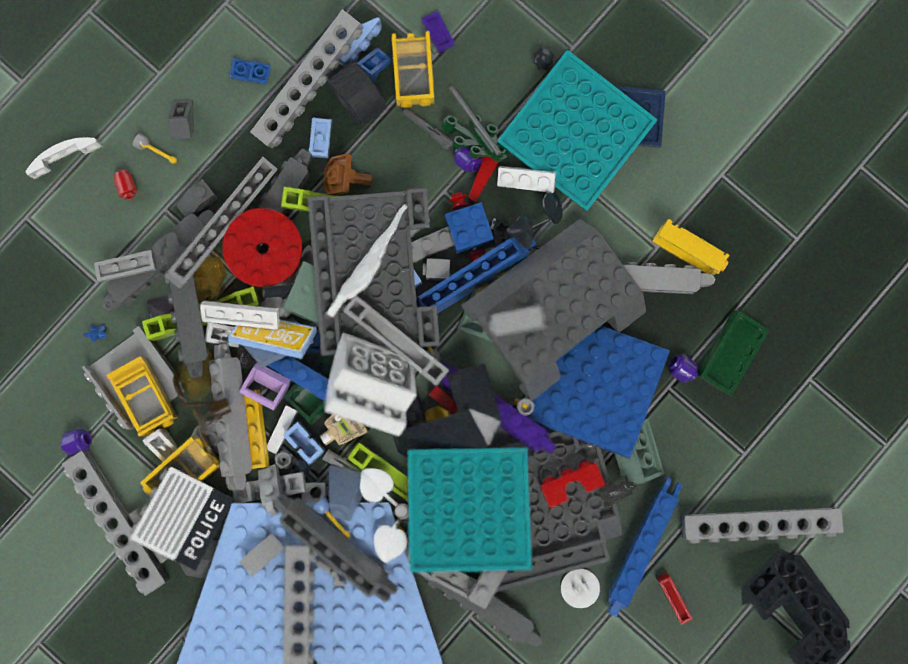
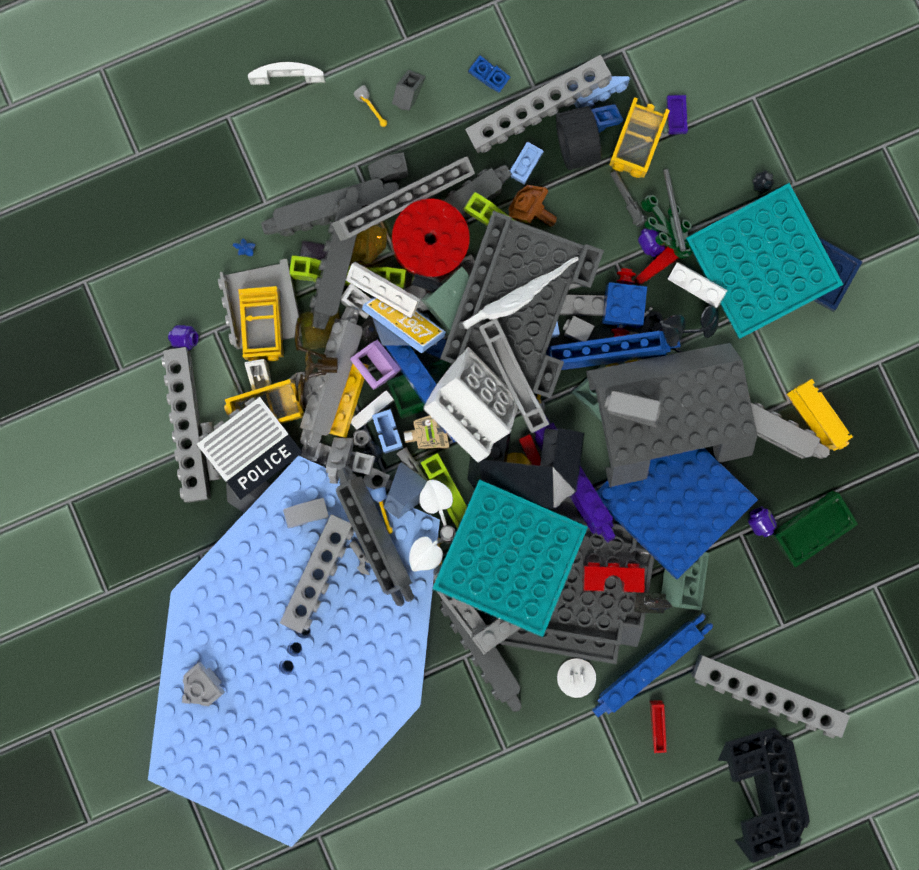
camera: 25 degrees right, 0 degrees up
light grey plate [94,250,157,283] -> none
red brick [113,170,138,200] -> none
light grey hinge [514,398,534,415] -> none

